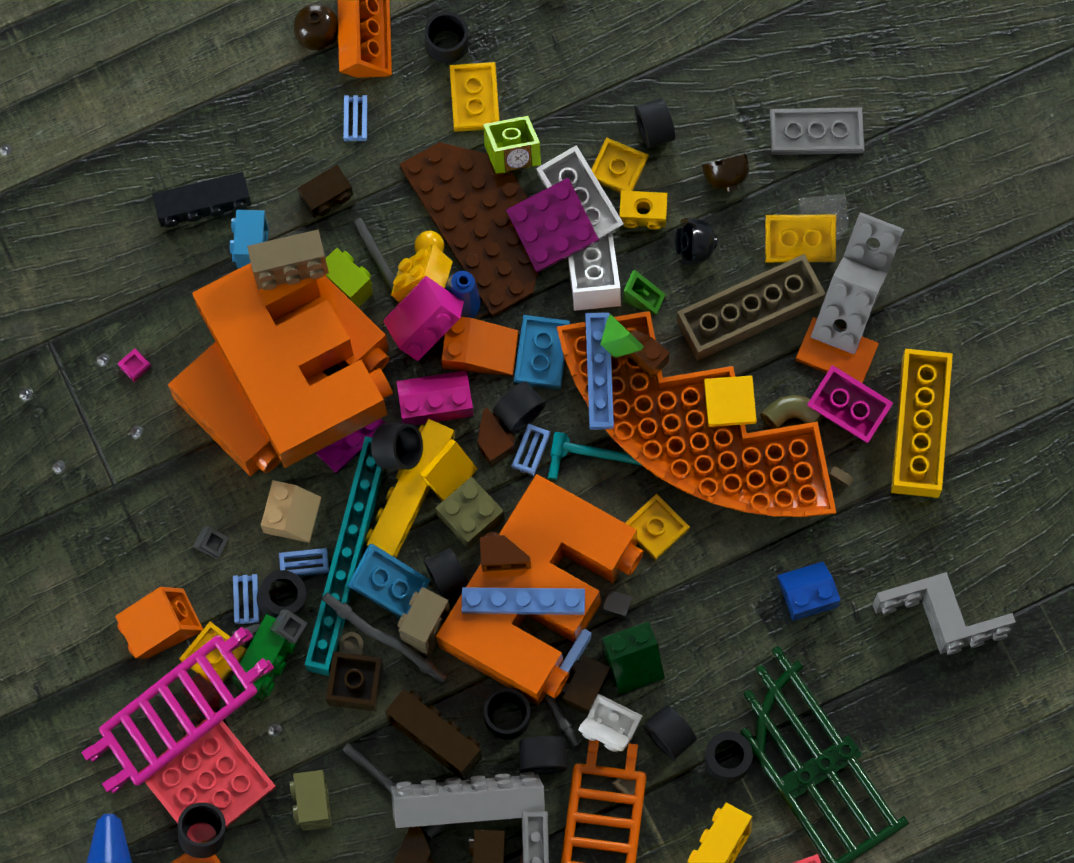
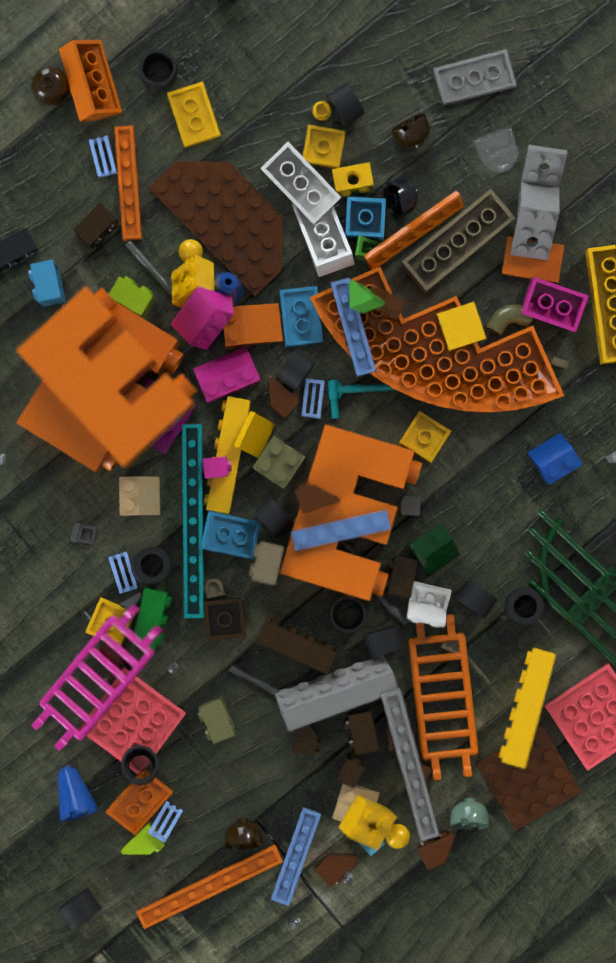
camera: 15 degrees left, 15 degrees up
orange slope [115,587,203,659] -> none
dark tan brick [247,229,329,290] -> none
dark grey slope [270,609,308,644] -> none
light blue tile [279,548,329,576] -> none
dark grey bar [322,592,447,683] -> none
black piece [371,423,423,469] -> none
lime brick [483,116,541,174] -> none
magenta plate [506,178,600,273] -> none
light blue tile [560,629,592,675] -> none
yellow tile [765,214,836,262] -> none
none -> orange tile [114,125,142,241]
none -> dark pink brick [203,456,232,479]
none -> yellow plate [313,101,332,121]
none -> dark azure brick [345,197,386,241]
none -> orange tile [364,191,464,270]

